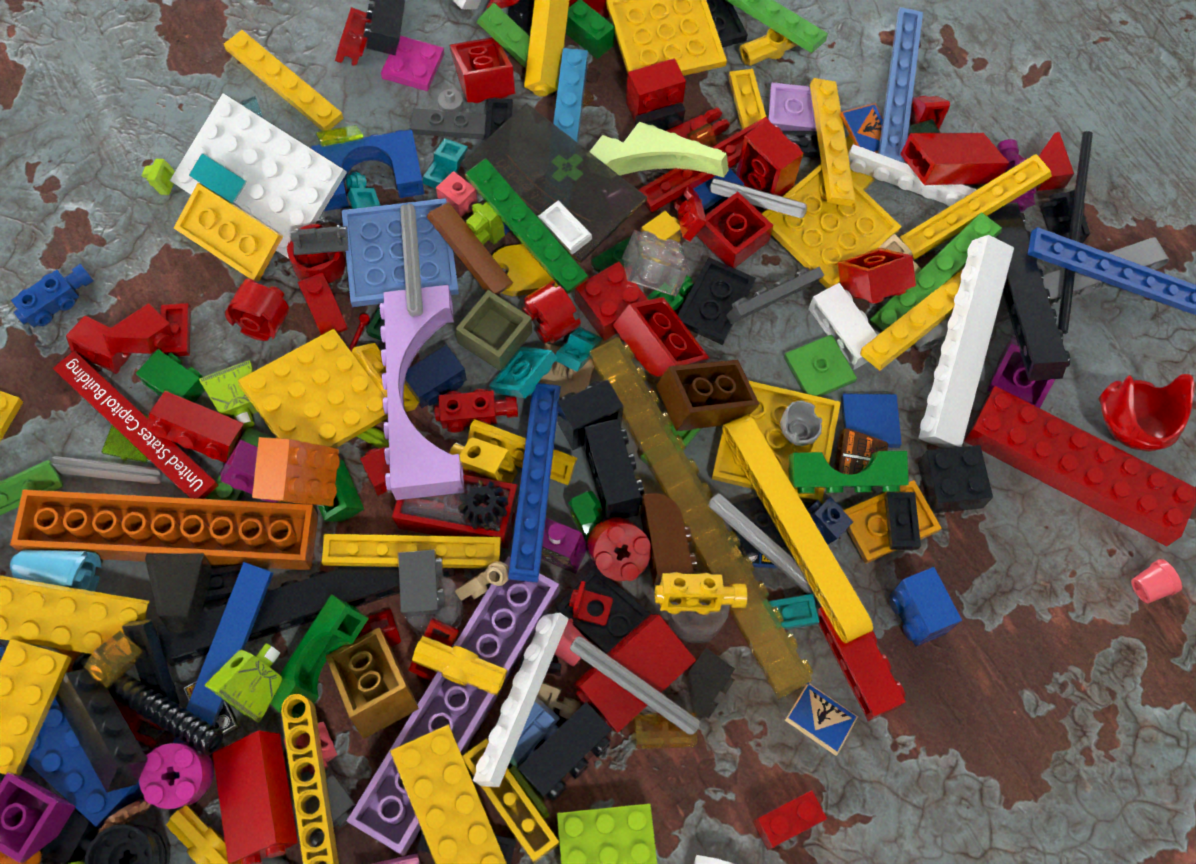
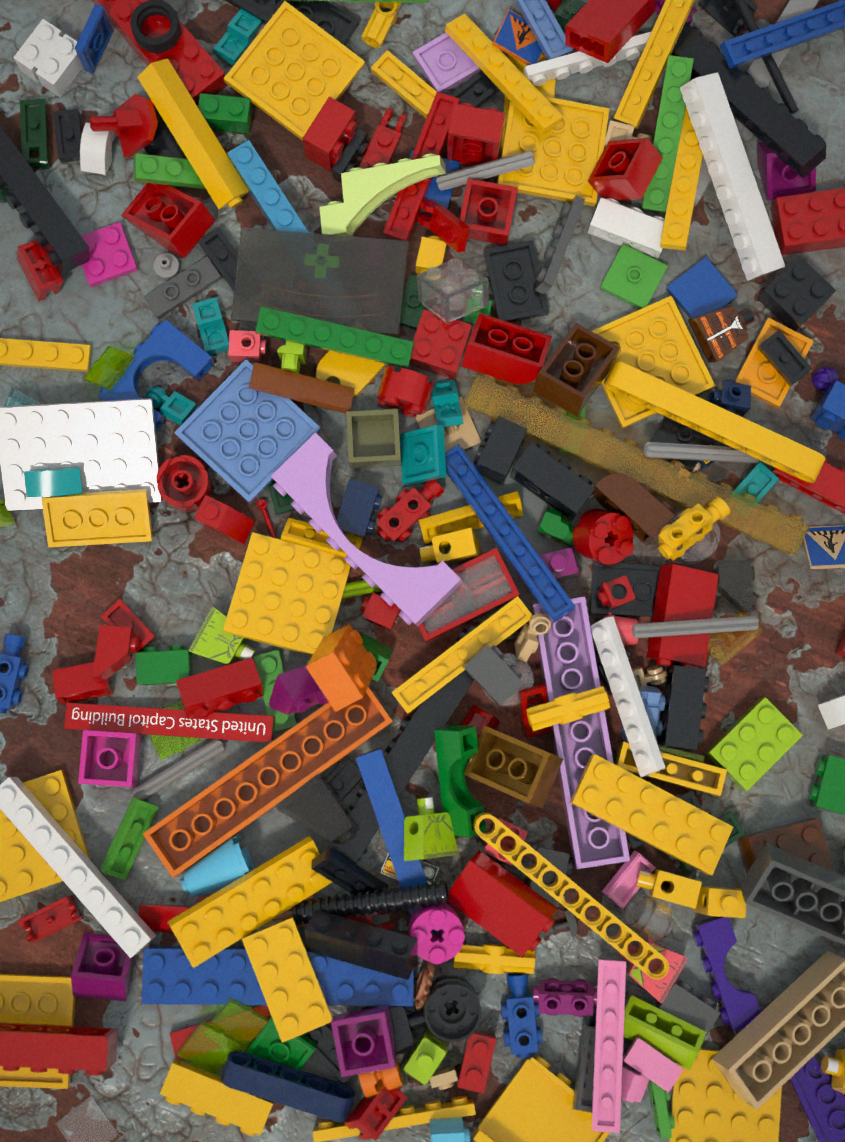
camera: 35 degrees left, 15 degrees up
clear yellow brick [84,631,142,687] -> none
red brick [225,278,289,341] -> none
dark grey hinge [291,224,348,255] -> none
light grey axle [400,204,423,317] -> none
black gear [458,480,509,531] -> none
white tile [538,200,592,255] -> none
clear orange tile [686,123,717,148] -> none
light grey hair [780,400,822,446] -> none
green arch [788,451,909,494] -> none
none -> dark pink brick [78,730,142,787]
none -> dark purple plate [812,366,839,391]

